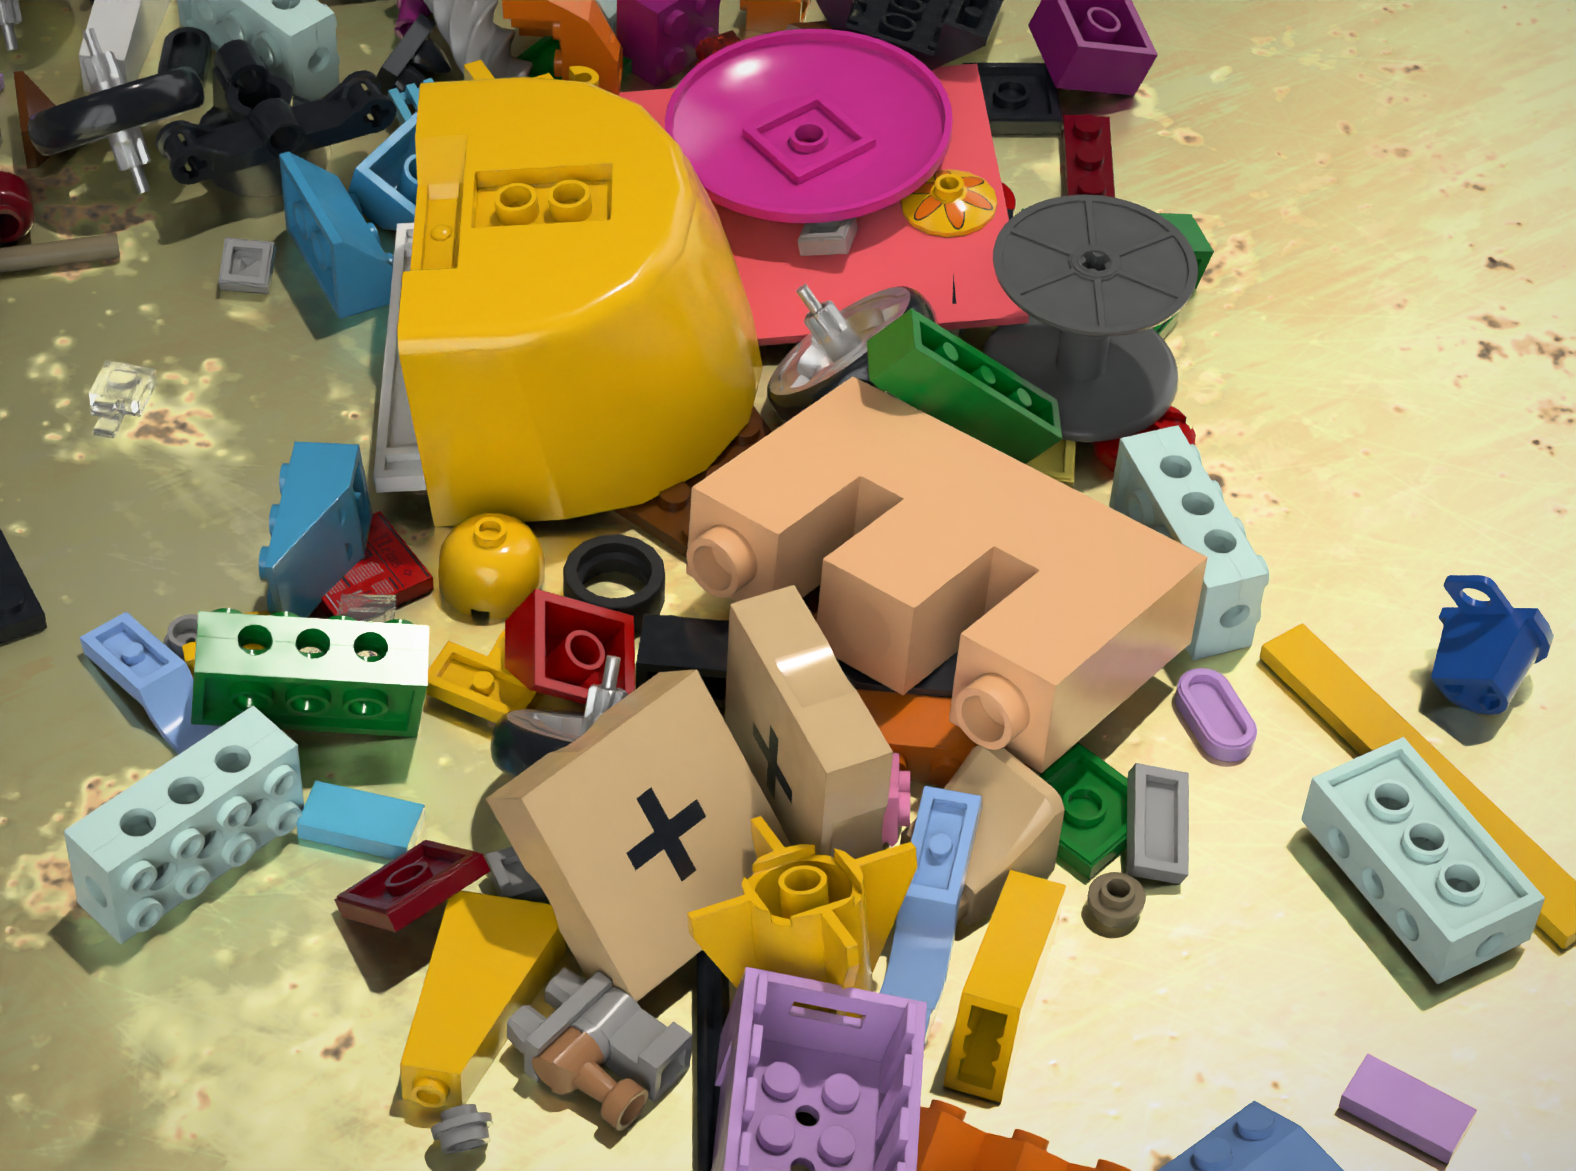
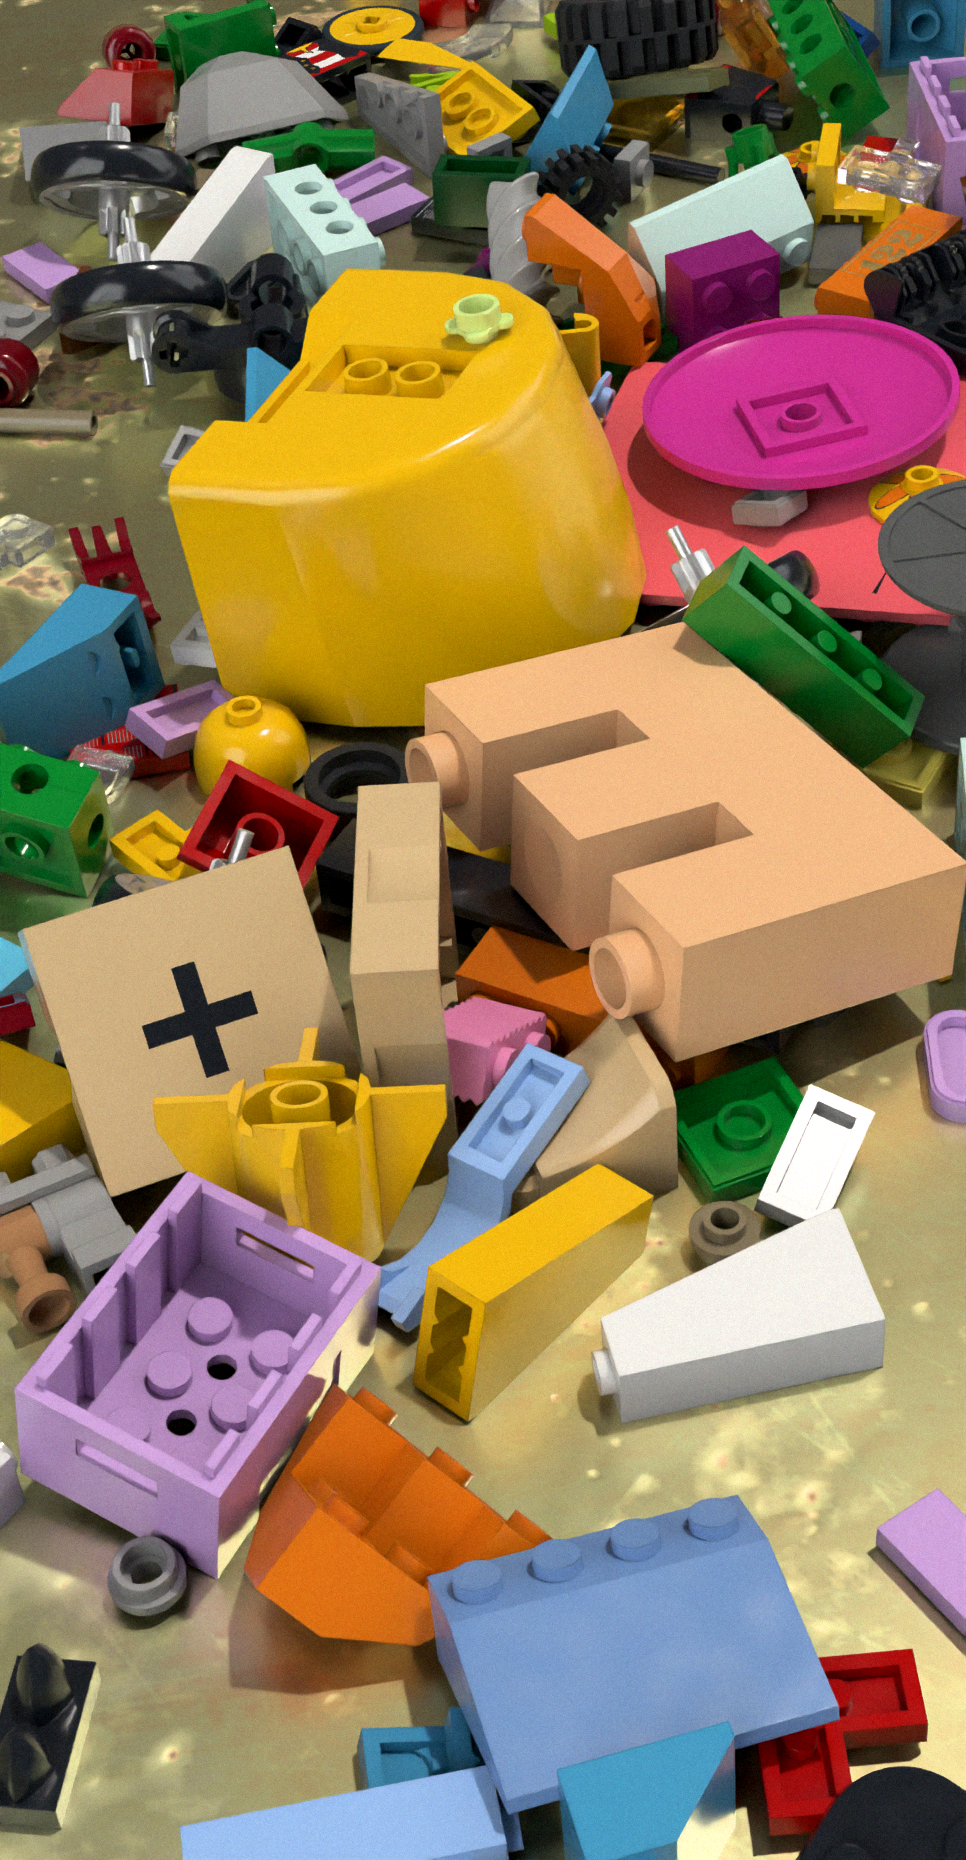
camera: 30 degrees right, 5 degrees down
none -> dark red piece [68,516,161,629]
none -> lavender tile [125,680,236,759]
none -> yellowish green plate [445,294,514,344]
none -> white slope [591,1208,886,1423]

